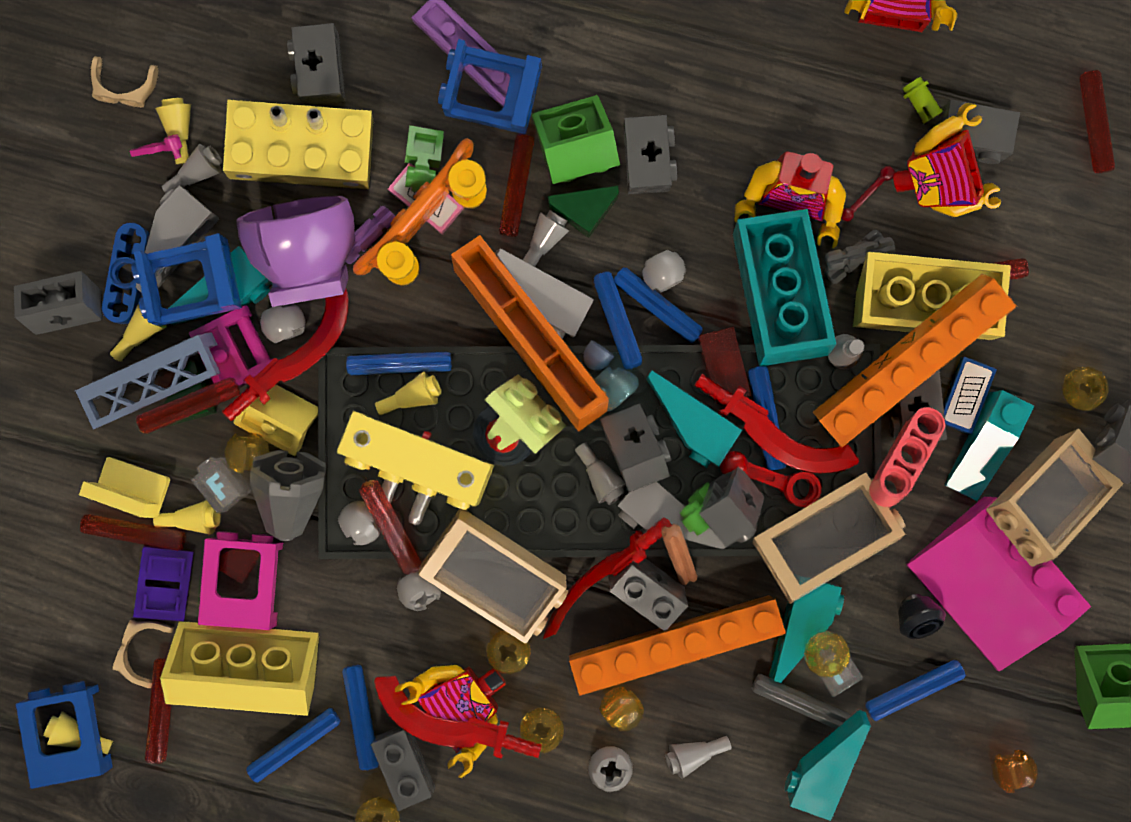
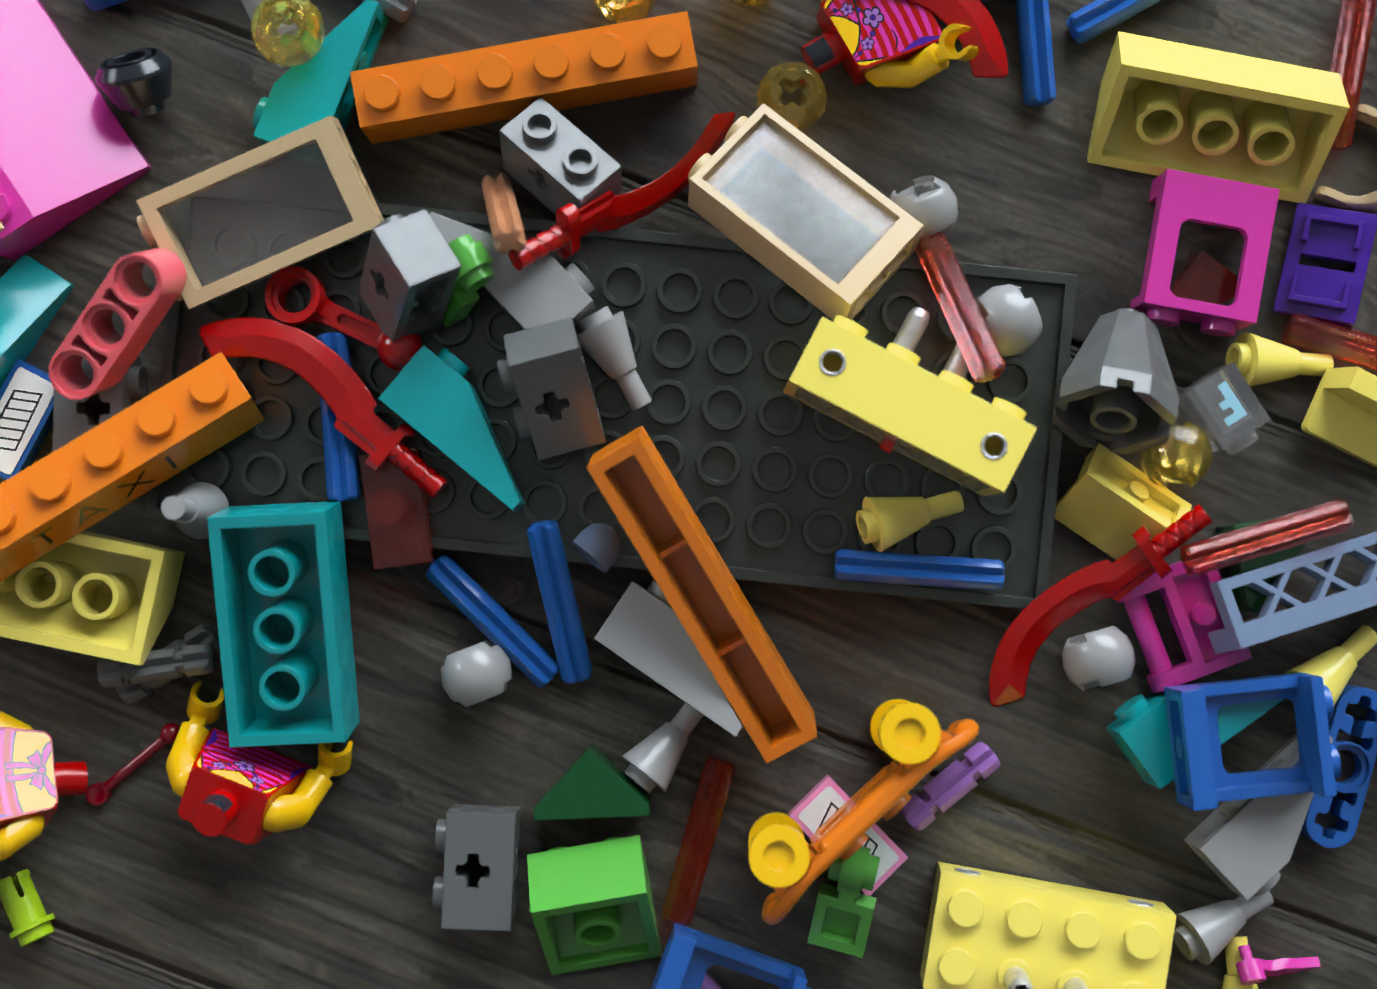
camera: 170 degrees left, 0 degrees up
medium lavender plate [237,196,355,307] -> none
yellowish green plate [473,374,566,466] -> none
clear light blue cone [594,366,639,412] -> none

